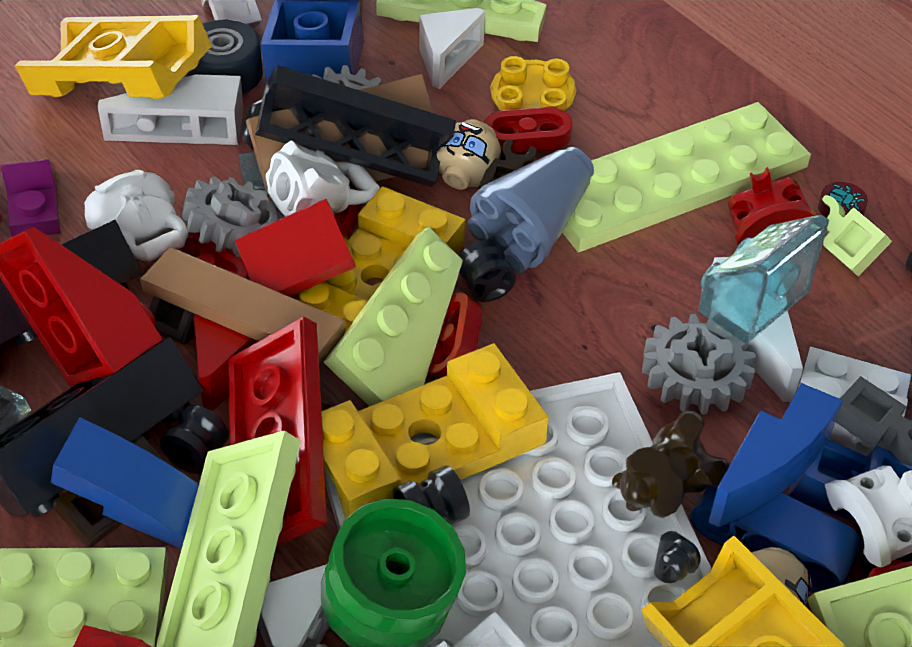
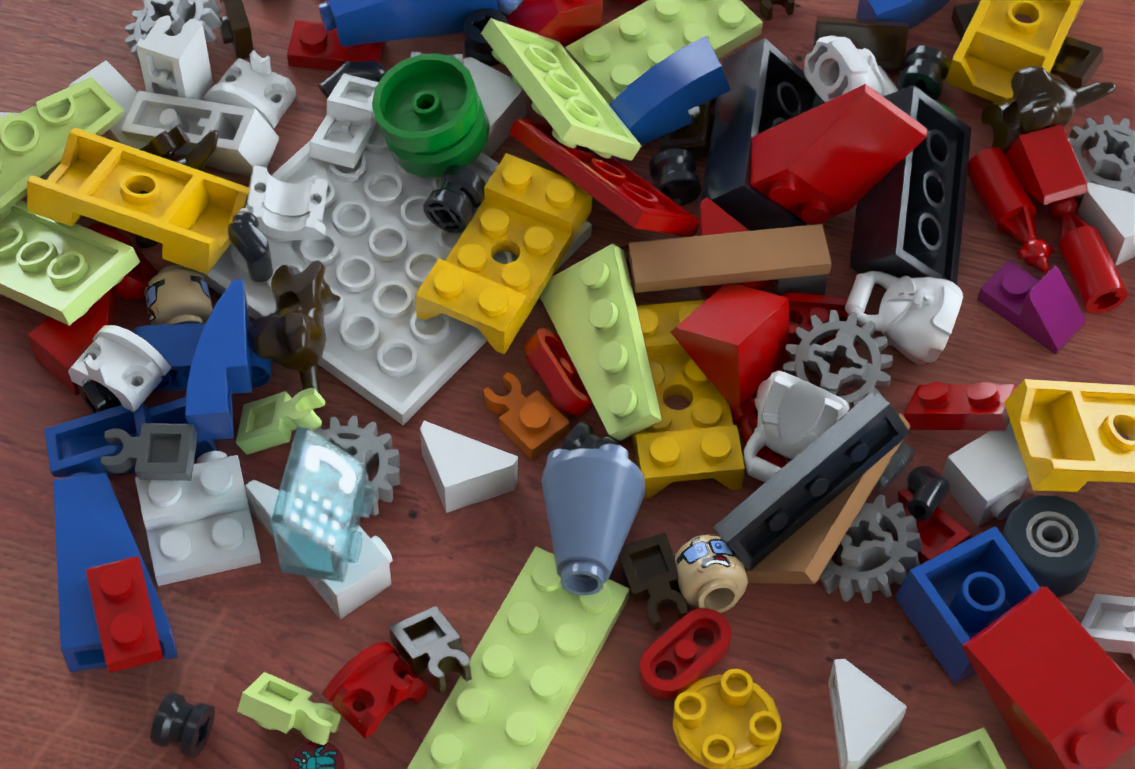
camera: 145 degrees right, 10 degrees up
none -> yellowish green plate [236,388,325,455]
none -> white piece [240,165,328,240]
none -> plate [389,606,472,693]
none -> white slope [420,421,518,513]
none -> orange plate [483,372,570,461]
none -> red plate [904,382,1016,431]

